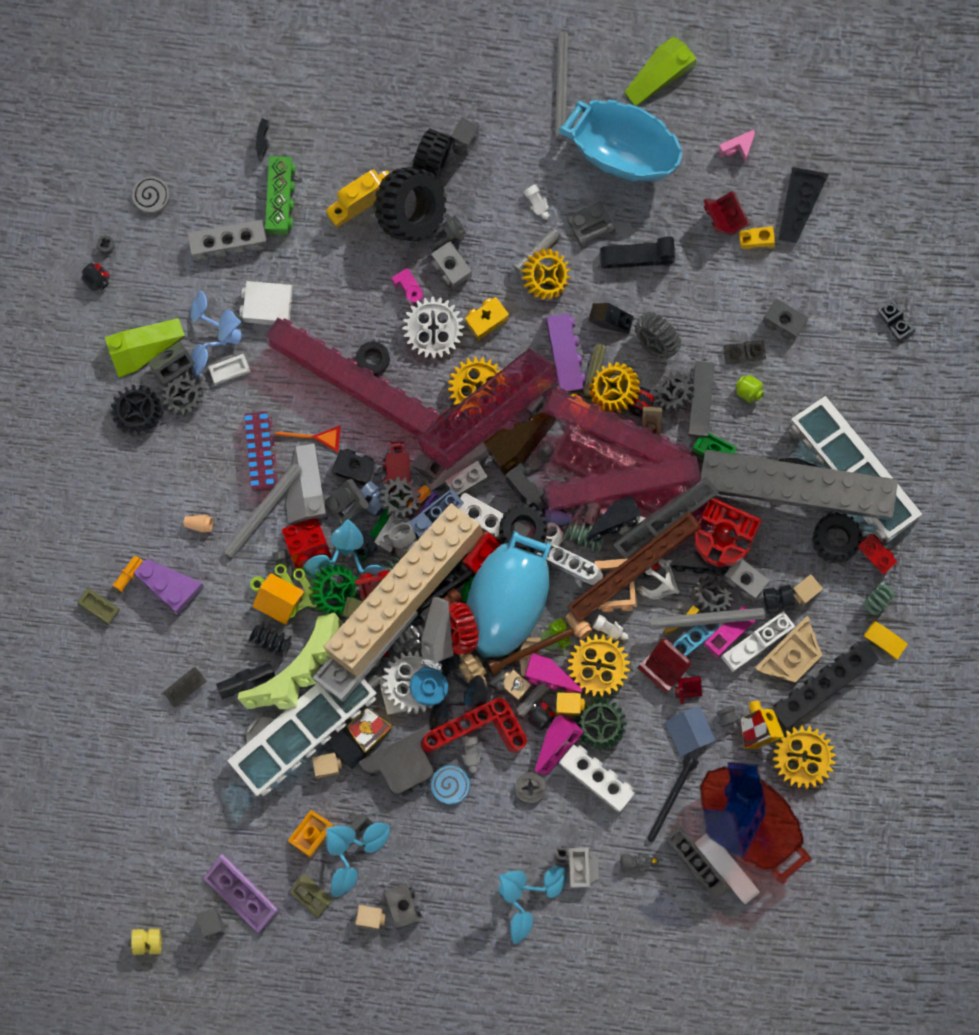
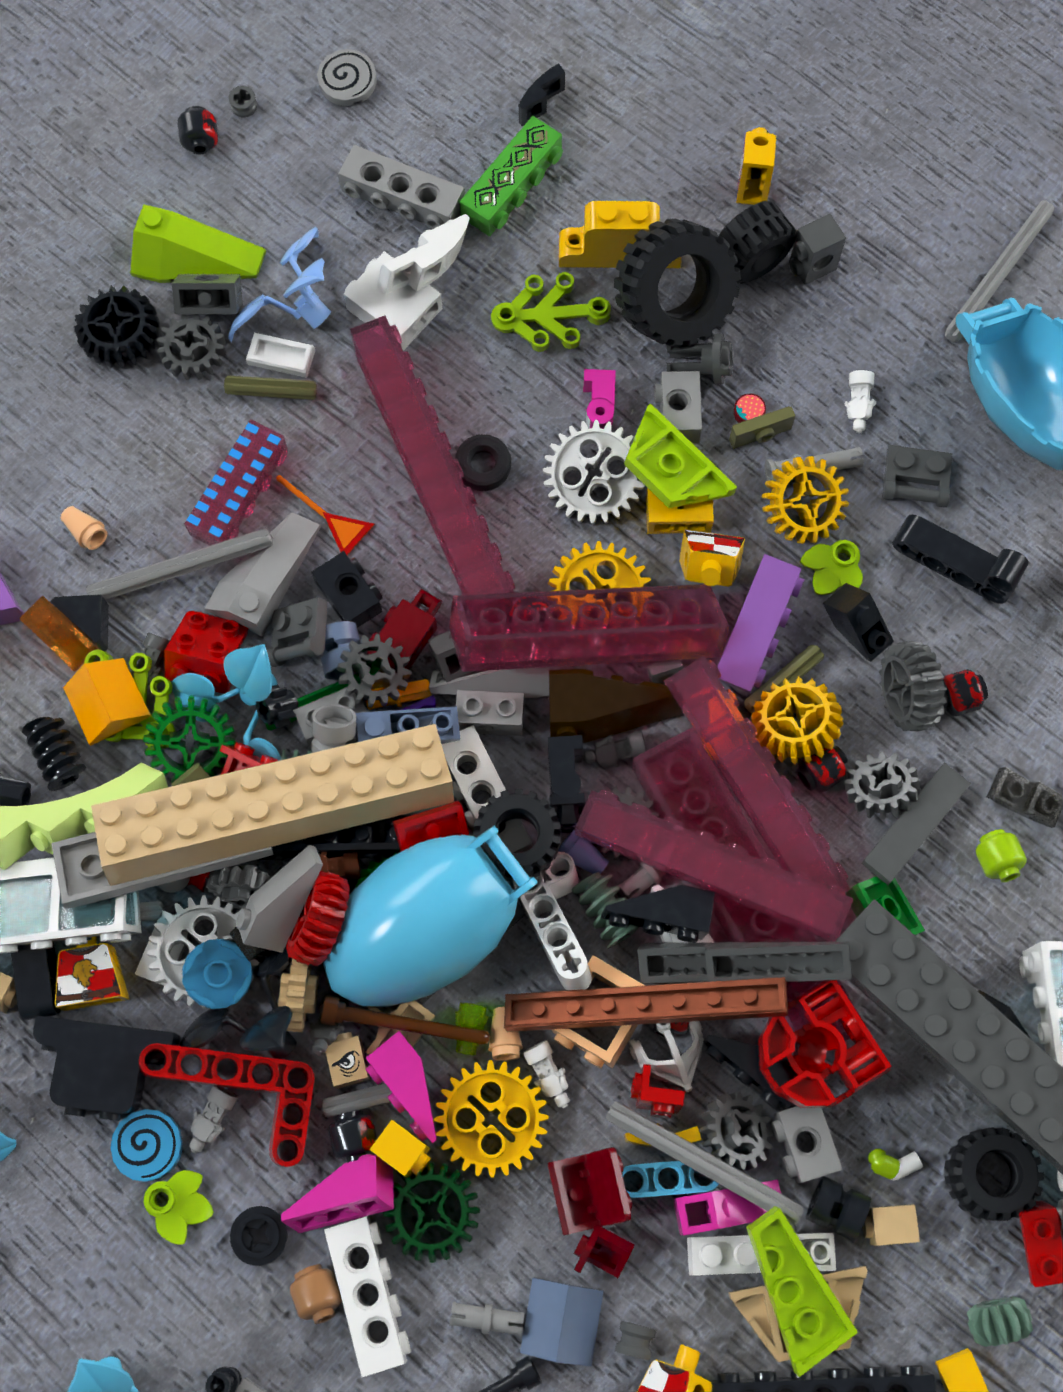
camera: 35 degrees right, 5 degrees down
dark tan slope [641,407,662,444] -> none
none -> clear orange slope [19,596,98,672]
none -> black slope [50,594,109,652]
none -> lime plate [144,1170,214,1245]
none -> olive axle [224,376,317,400]
none -> medium nougat head [290,1264,342,1324]
none -> white slope [377,214,470,295]
none -> light grey pin [450,1301,525,1336]
none -> lime plant [491,272,611,352]
none -> lime wing [624,404,737,508]
none -> red bracket [631,1064,685,1118]
none -> yellow torso [679,529,745,587]
none -> olive plate [729,406,796,449]
none -> coral tile [733,393,766,423]
none -> yellow torso [736,127,776,205]
none -> lime wing [746,1206,858,1377]
none -> lime plate [800,540,863,595]
none -> arm [868,1148,923,1181]
none -> black head [943,669,988,716]

